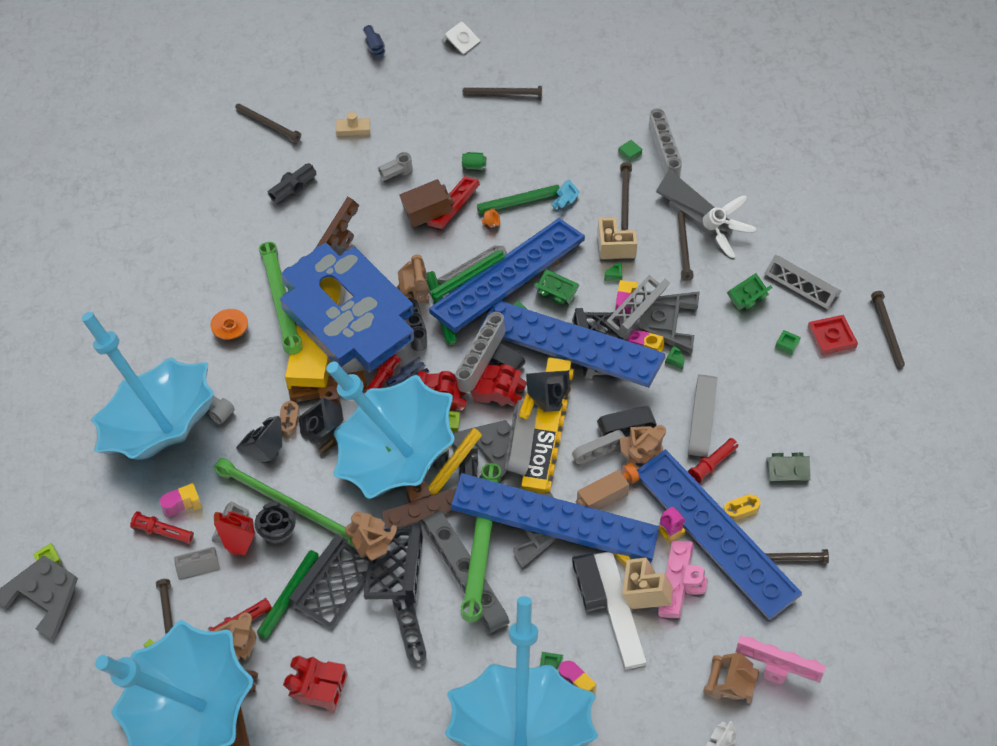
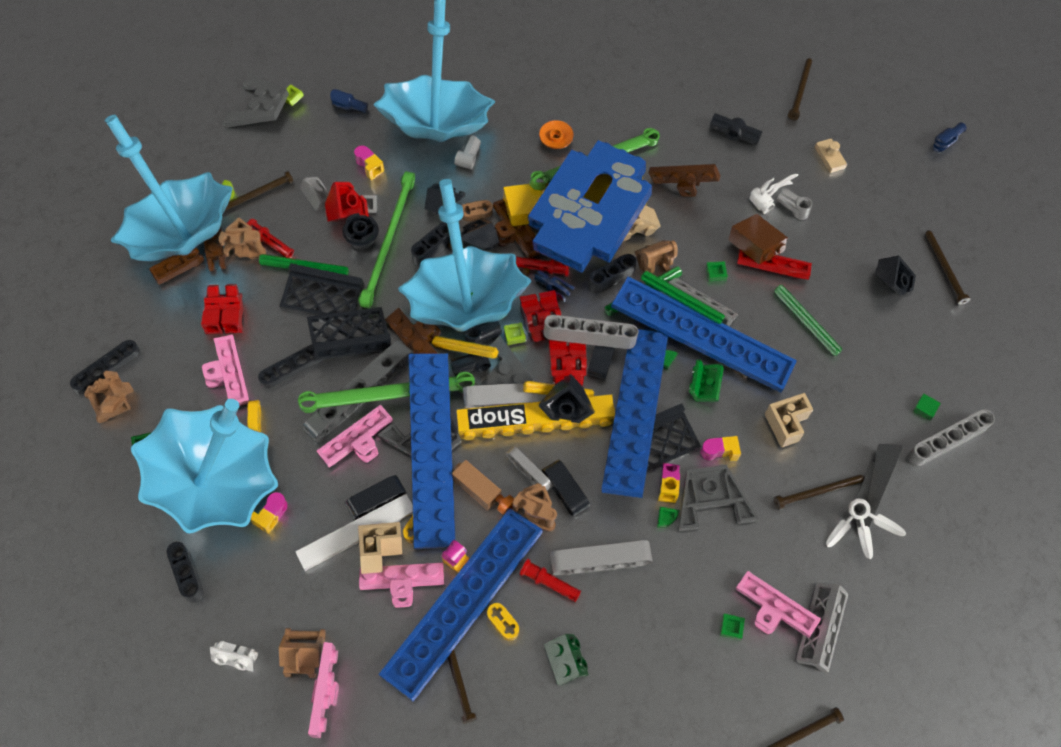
camera: 70 degrees right, 10 degrees up
red pin [130,511,194,544] -> none
medium nougat piece [345,512,397,560] -> none
white piece [442,21,481,55] -> none
green brick [462,152,487,170] -> none
orange tile [482,209,500,228] -> none
green tile [540,652,563,670] -> none
medium azure plate [551,179,580,210] -> none
green tile [604,263,623,281] -> none
light grey fence [605,275,670,337] -> none
dark brown bar [620,162,632,231] -> none
green bracket [726,273,773,310] -> none
red tile [808,314,858,355] -> none
none -> bright pink plate [202,335,249,406]
none -> yellow beam [247,400,261,432]
none -> bright pink plate [316,405,393,468]
none -> dark blue arm [330,89,368,113]
none -> black beam [411,222,451,266]
none -> green tile [706,261,728,282]
none -> bright pink plate [736,571,821,638]
none -> white plant [749,174,798,214]
none -> black slope [876,255,916,296]

